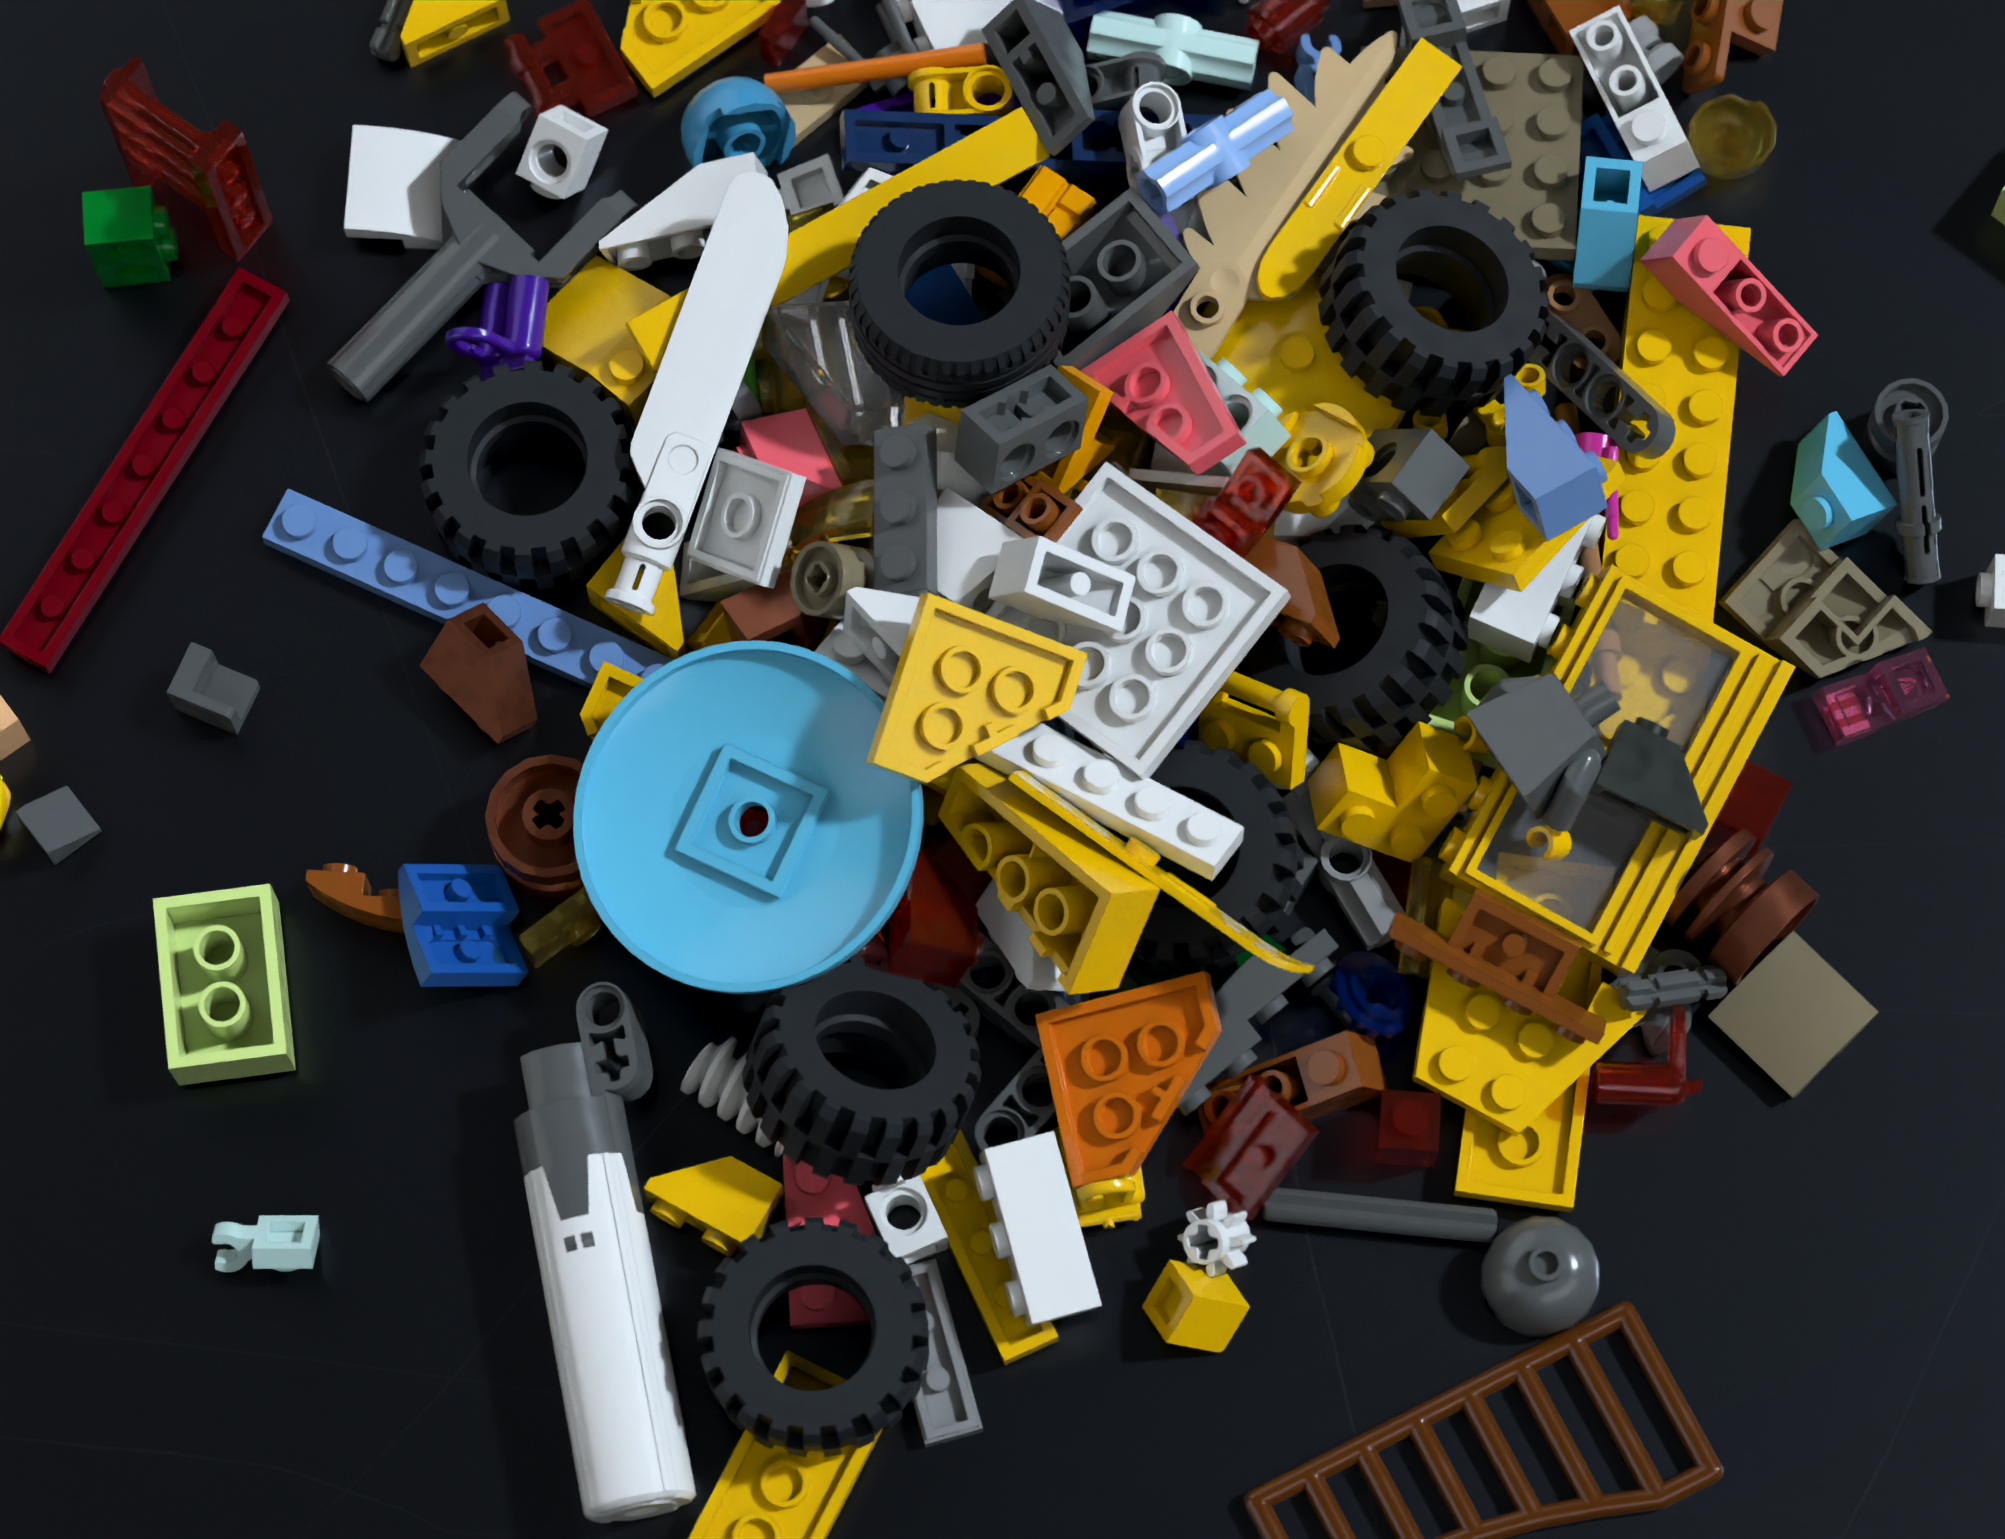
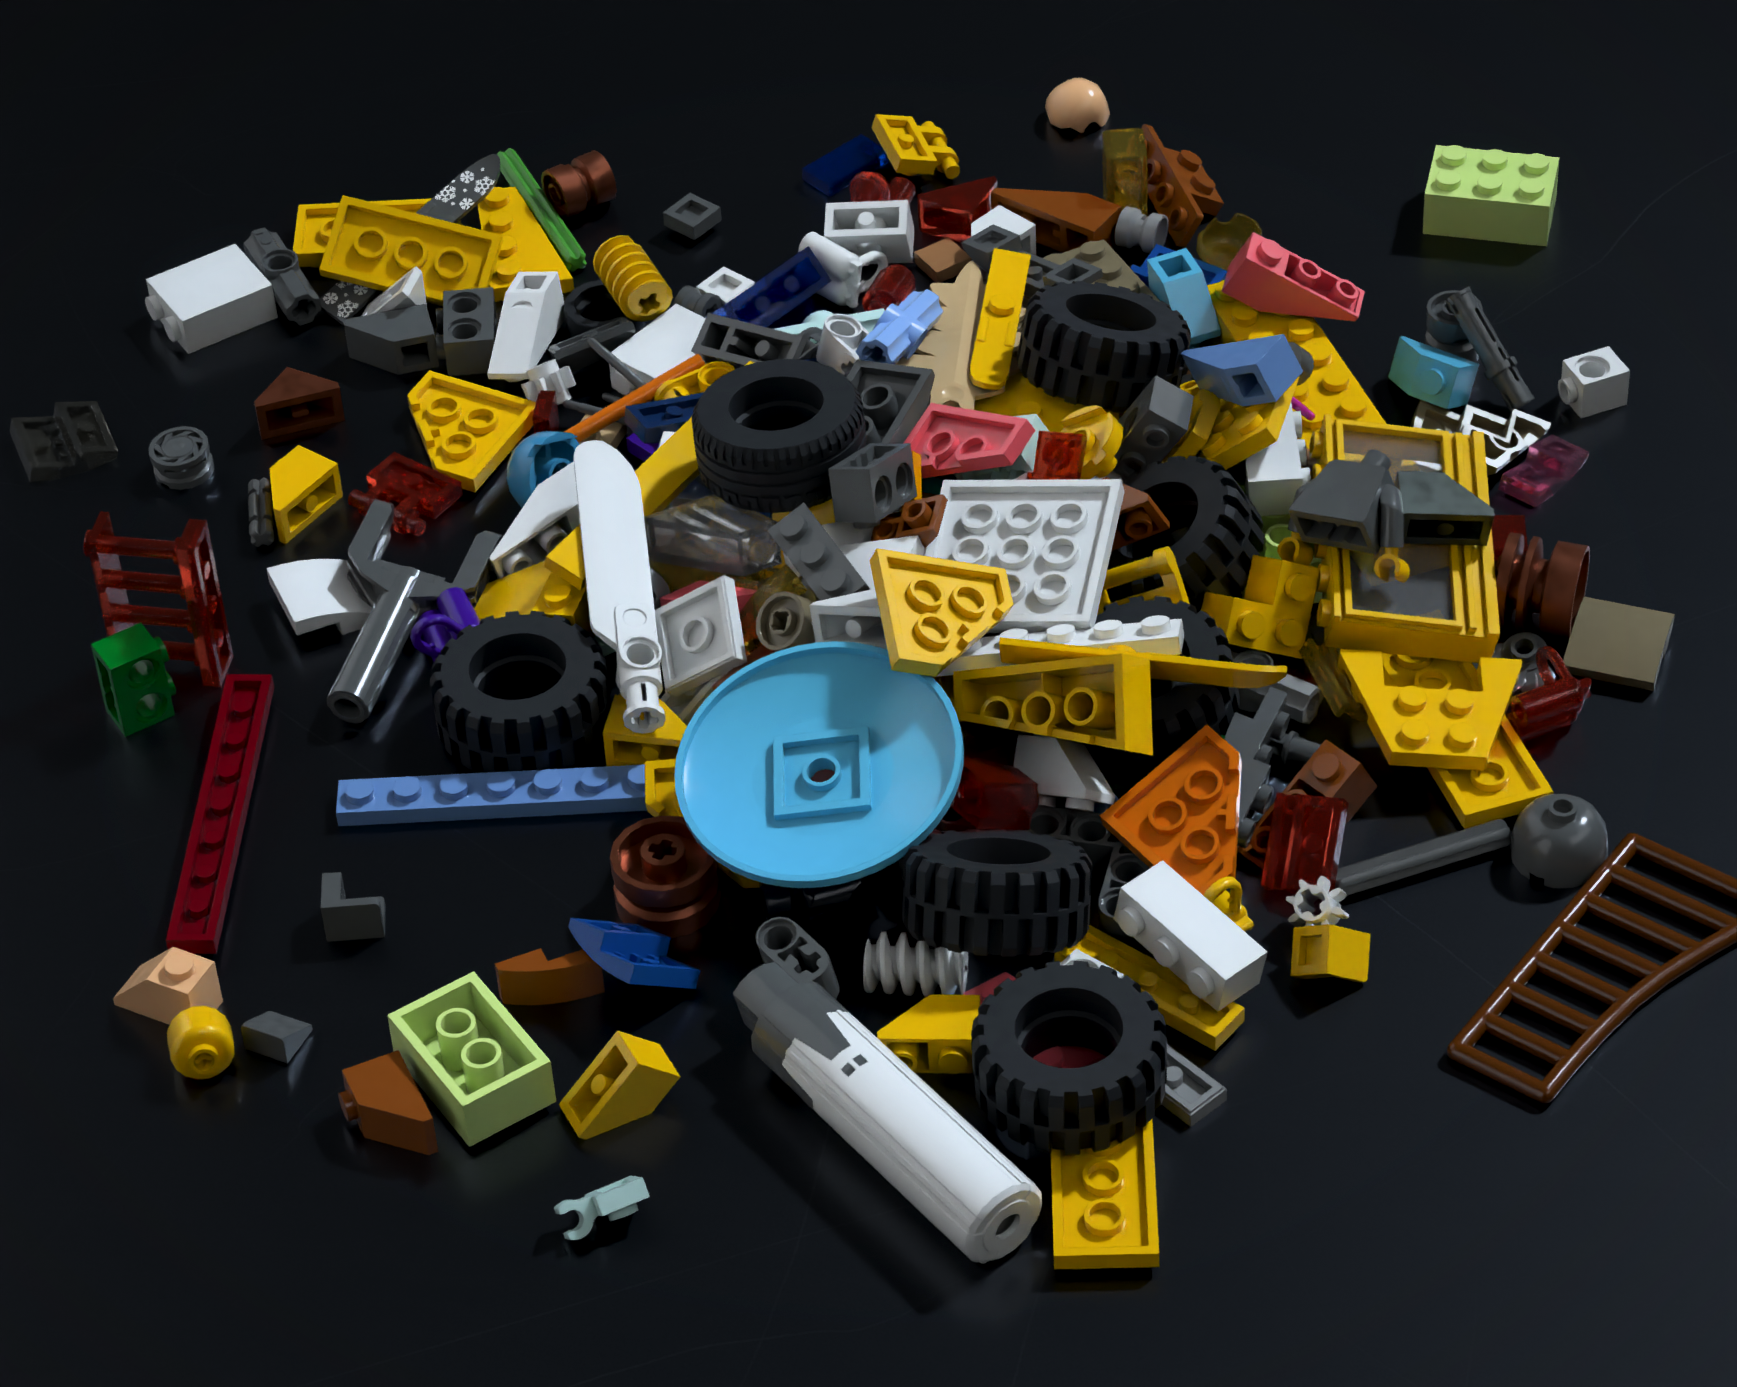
camera: 25 degrees left, 30 degrees down
copper slope [419,602,537,744] -> none
white brick [516,104,608,199] -> none
clear yellow plate [519,886,602,969] -> none
white slope [988,536,1136,633] -> none
clear blue gear [1328,951,1415,1040] -> none
clear red brick [1374,1089,1441,1167] -> none
dark orange bracket [1387,887,1606,1045] -> none
white slope [1569,5,1700,192] -> none
dark grey axle [1617,965,1728,1012] -> none
none -> dark orange slope [338,1050,438,1155]
none -> yellow slope [559,1031,681,1140]

